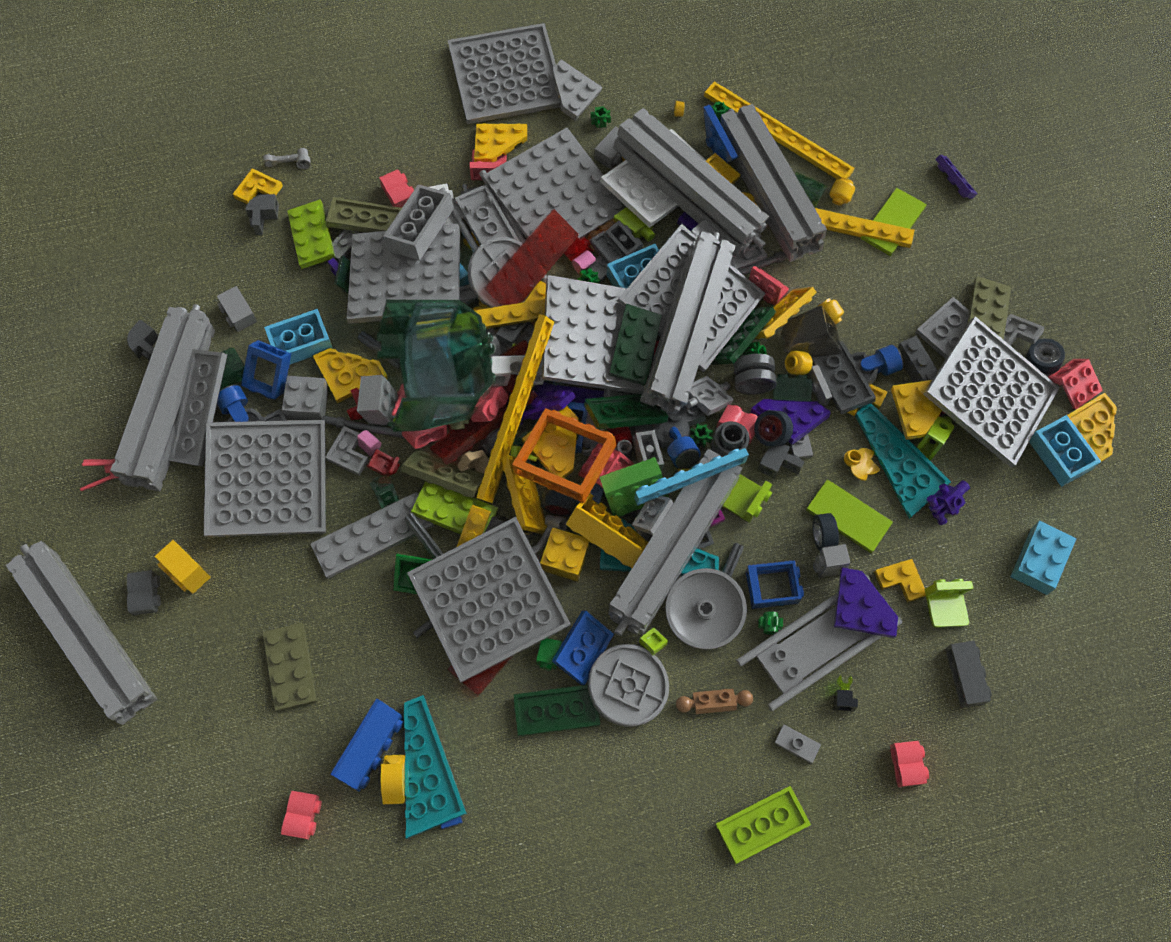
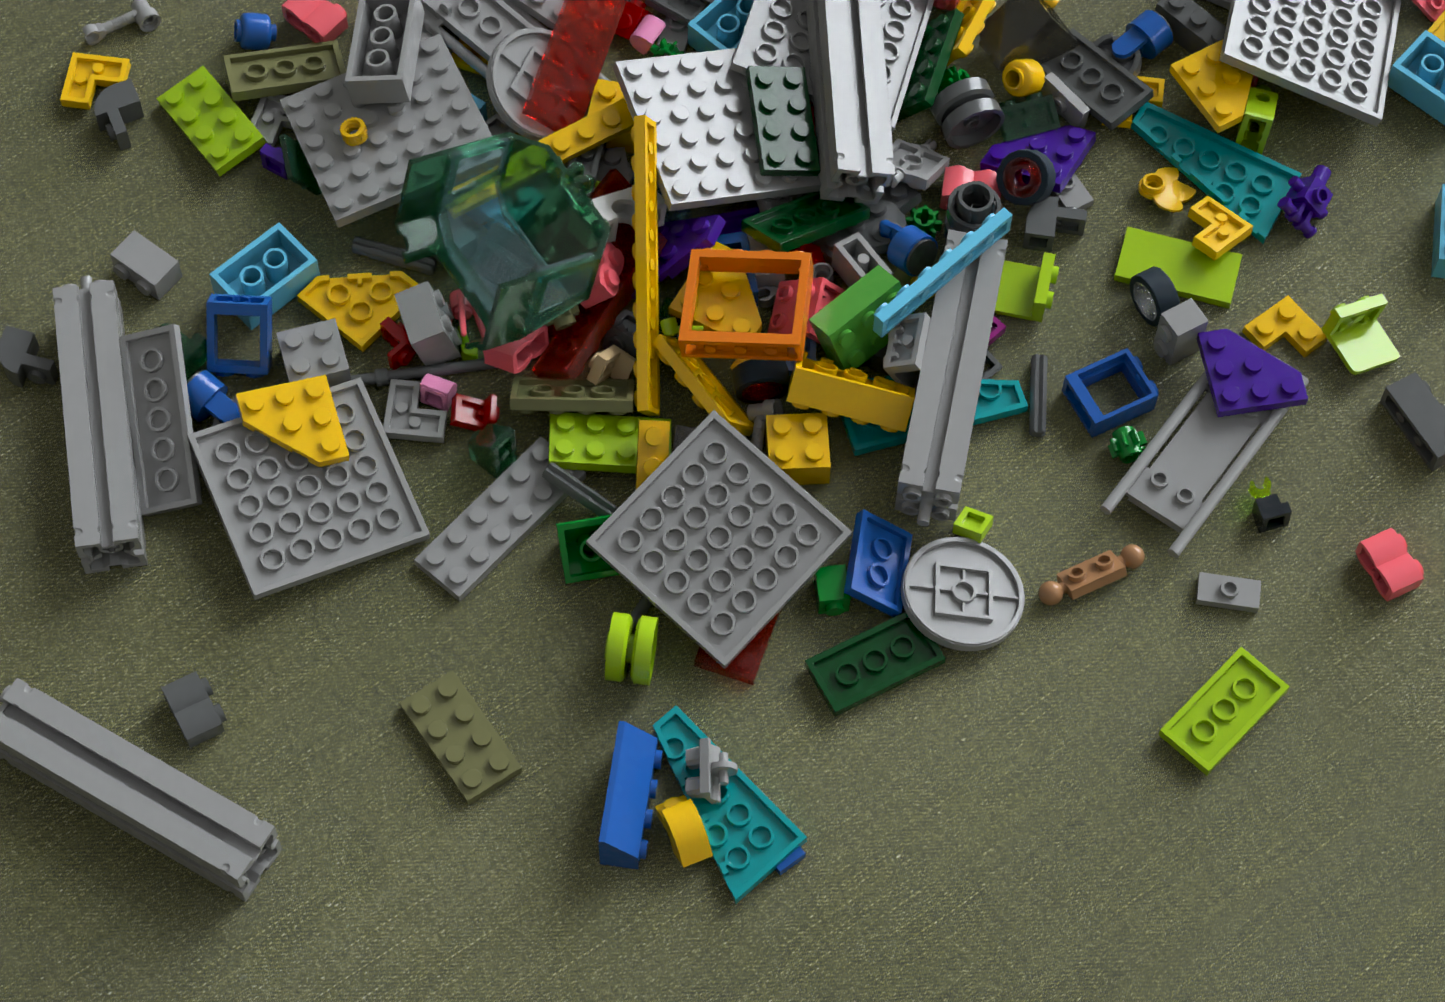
camera: 20 degrees left, 5 degrees down
coral plant [80,459,119,491] -> none
yellow brick [154,540,211,594] -> none
coral brick [281,791,322,840] -> none
light grey dish [666,568,747,650] -> none
none -> blue head [234,13,277,50]
none -> yellow plate [236,375,349,467]
none -> yellow axle [339,117,368,146]
none -> lime wheel [604,612,659,686]
none -> light grey hips [685,737,738,804]
none -> yellow plate [1187,195,1253,261]

